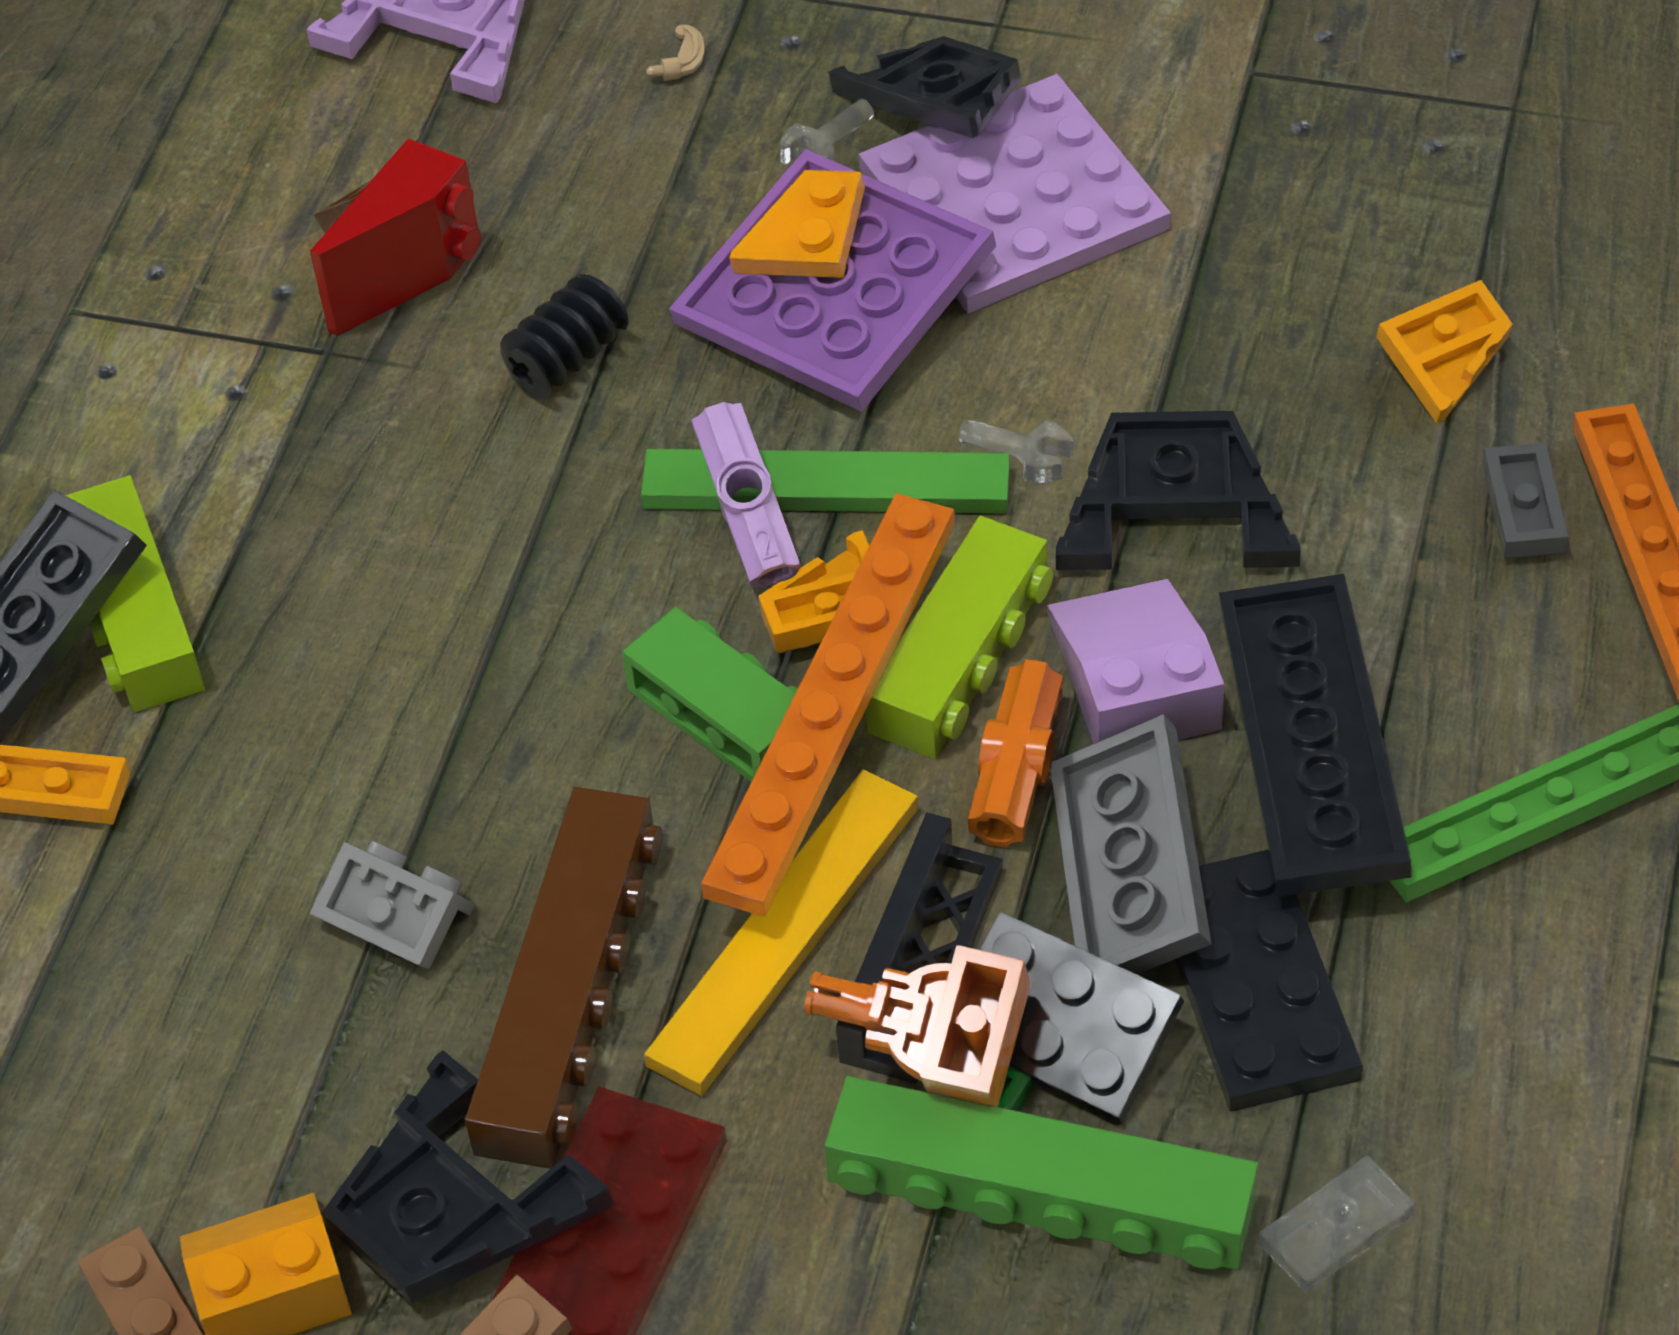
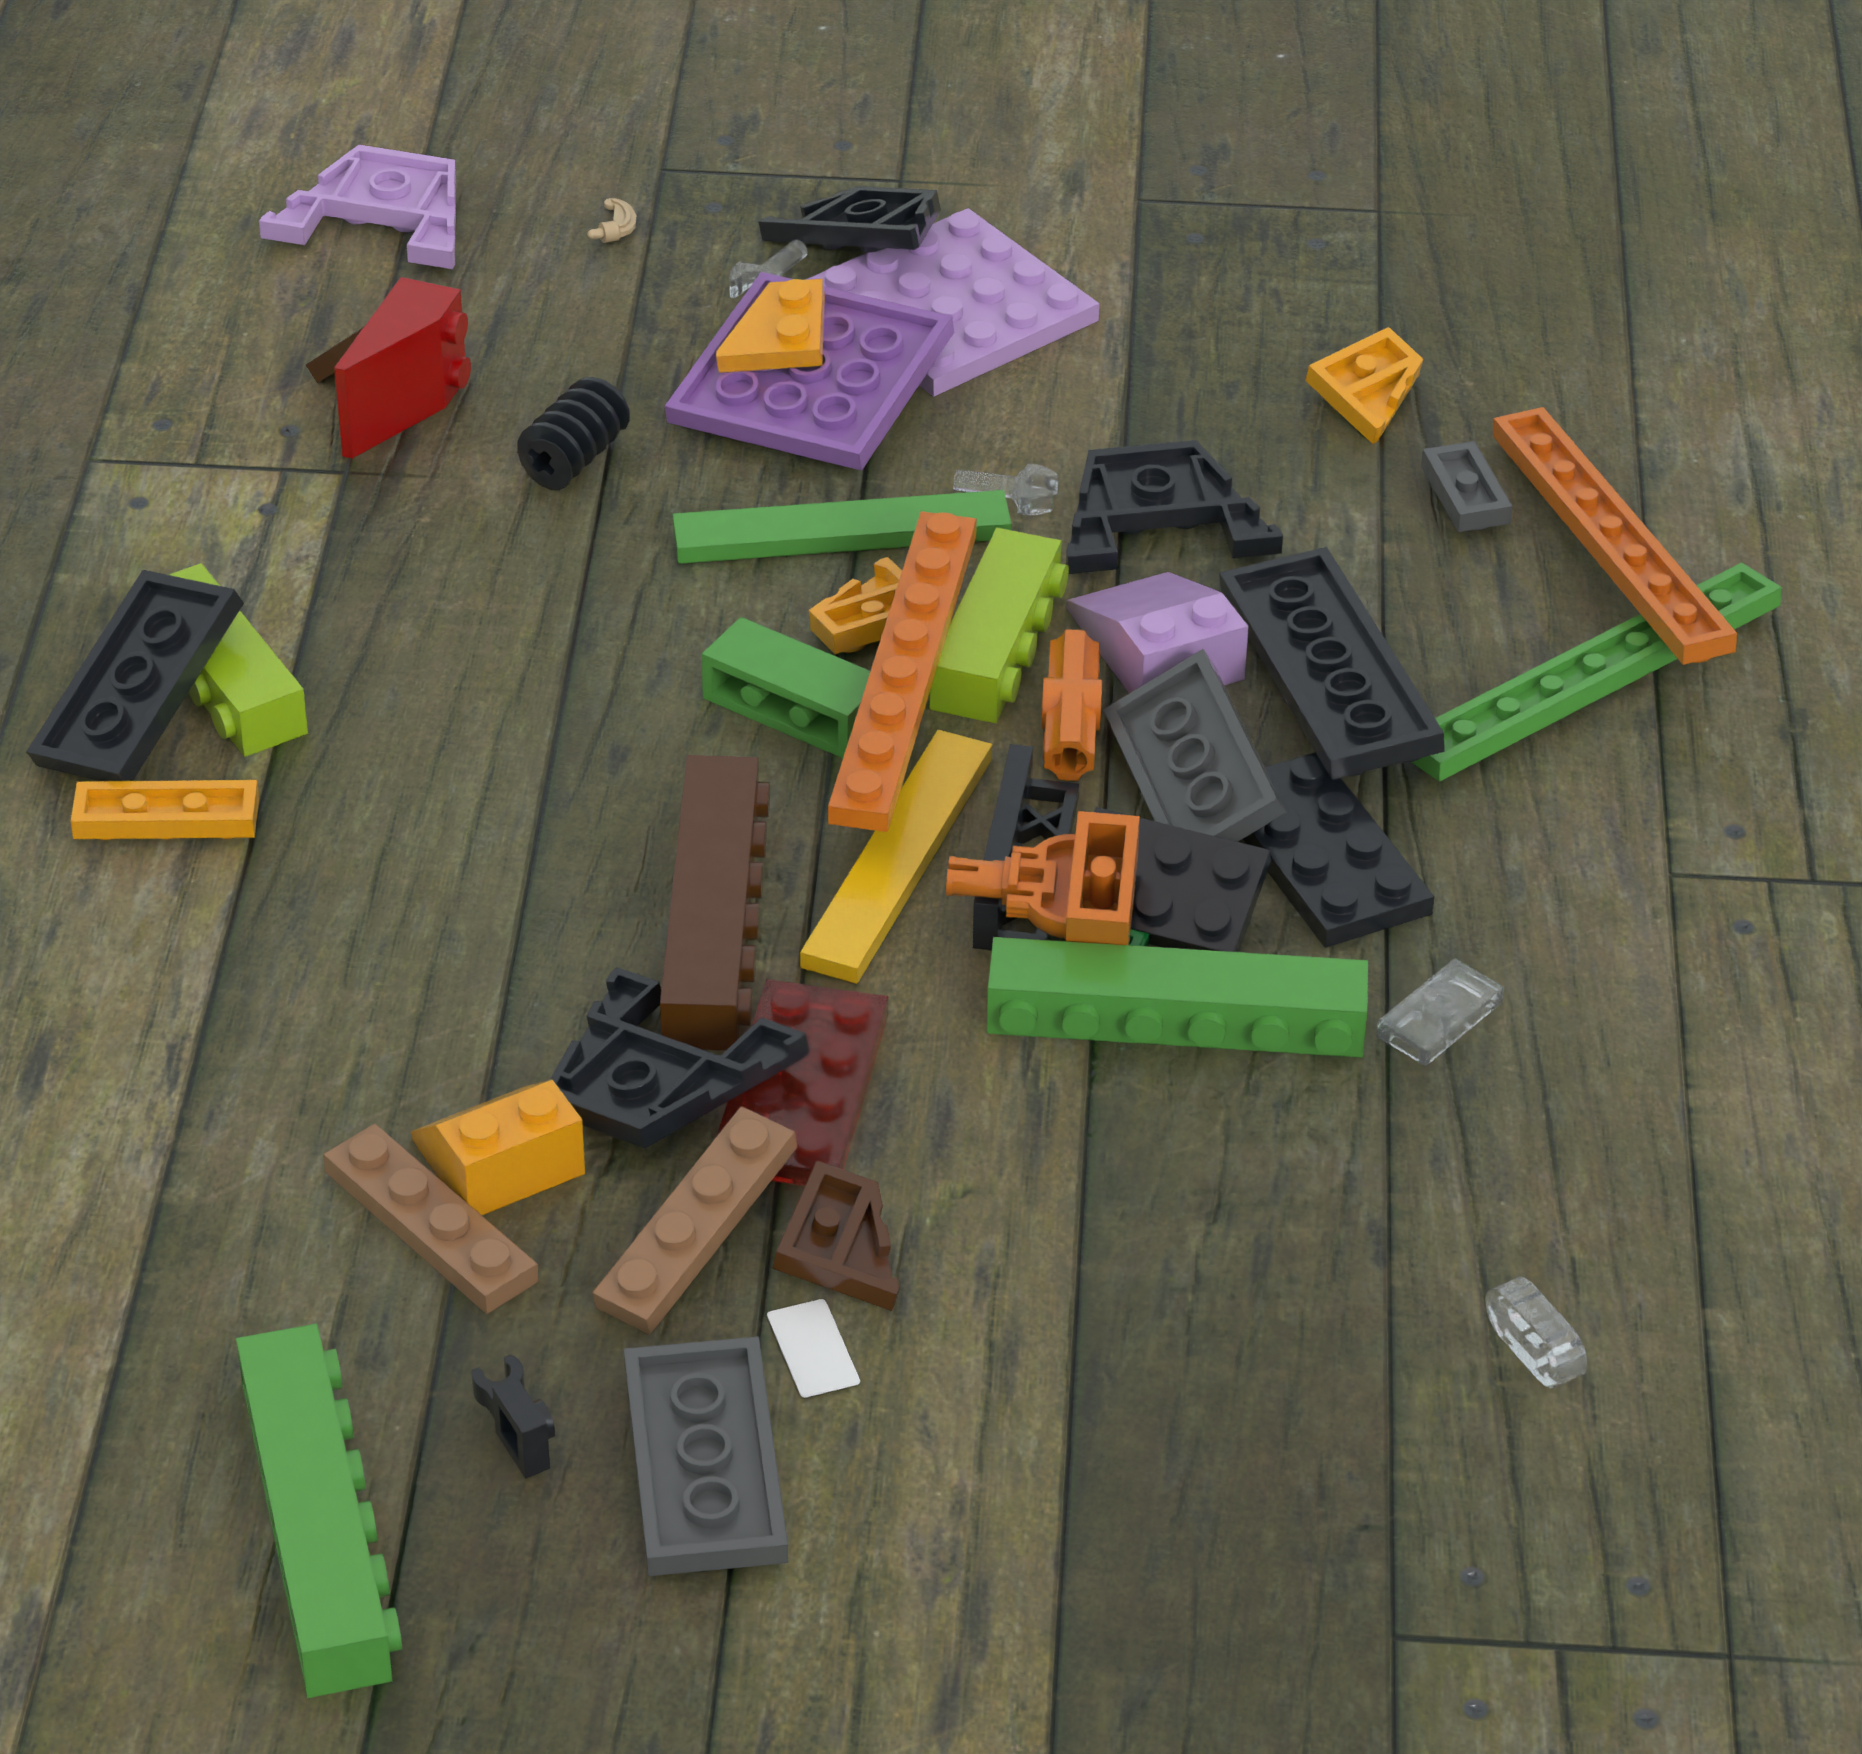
camera: 15 degrees left, 10 degrees down
light grey bracket [309,840,476,970] -> none
lavender piece [692,402,801,589] -> none

